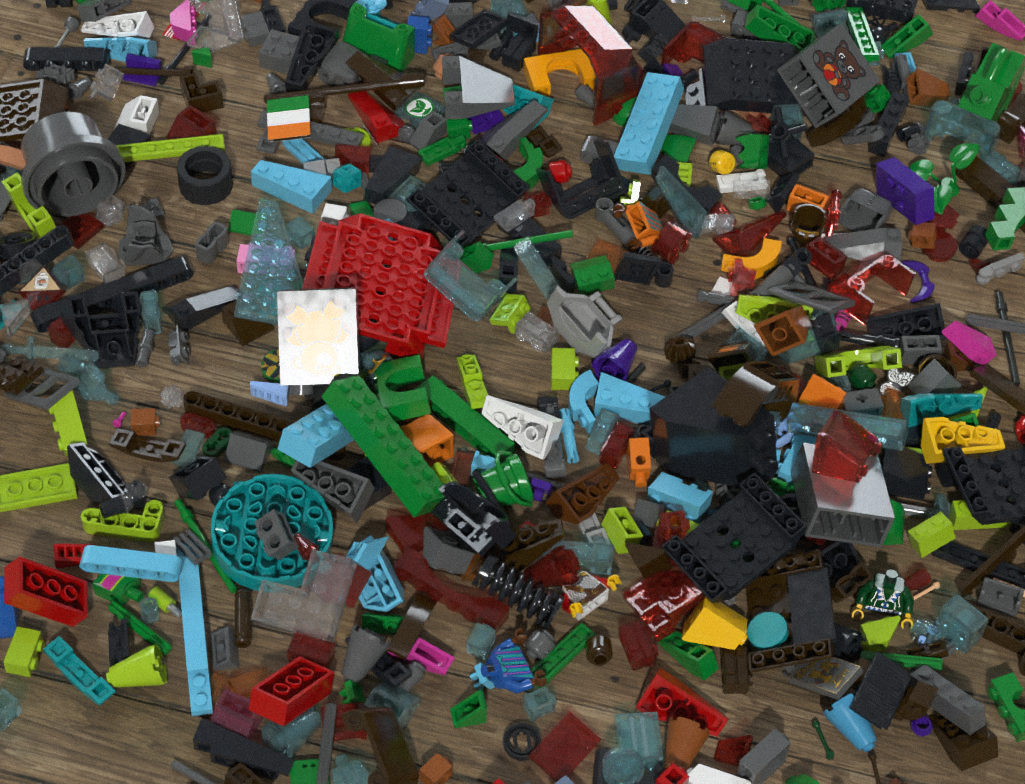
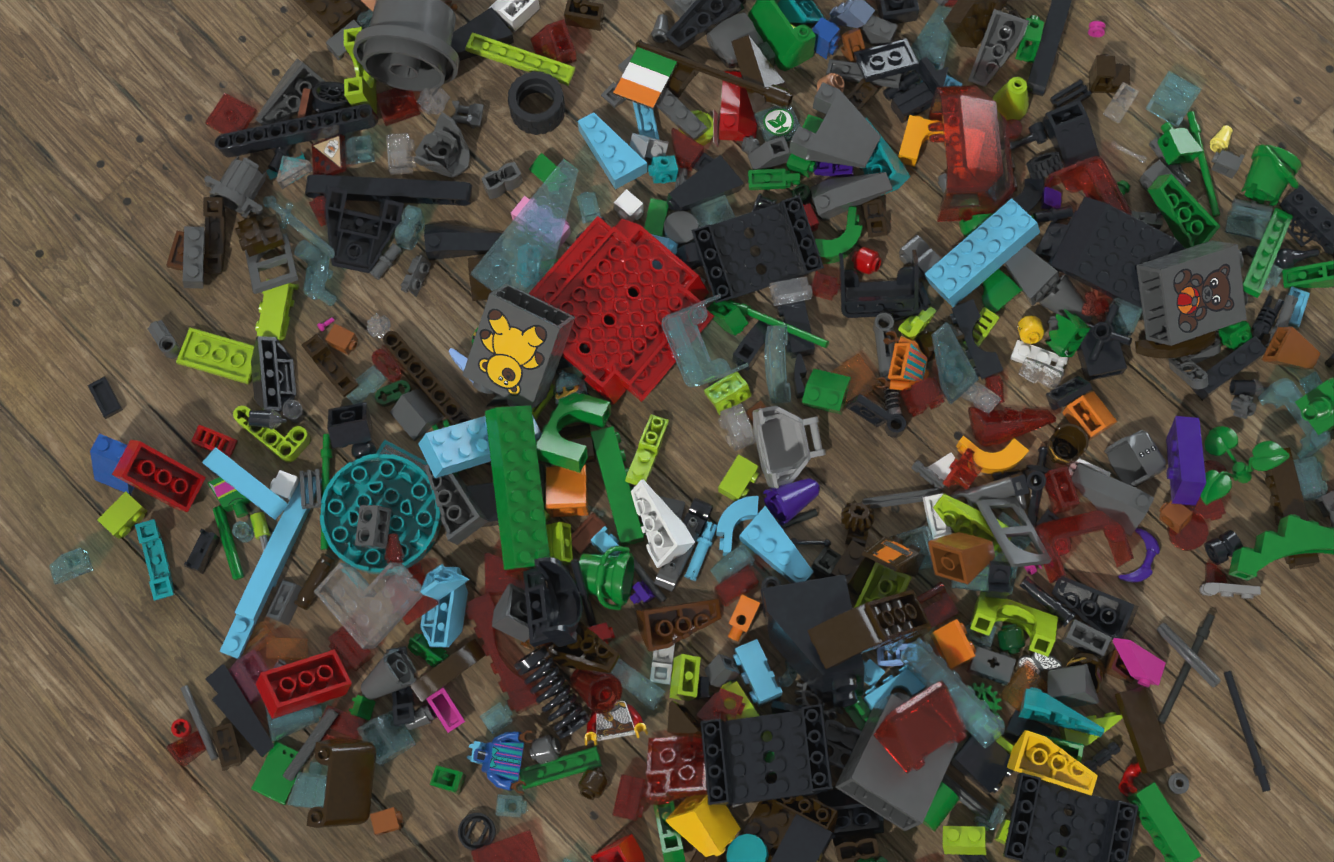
camera: 35 degrees right, 20 degrees up
lime cone [106,644,168,688] -> none
green tile [748,196,767,210] -> none
clear red plate [825,189,842,236] -> none

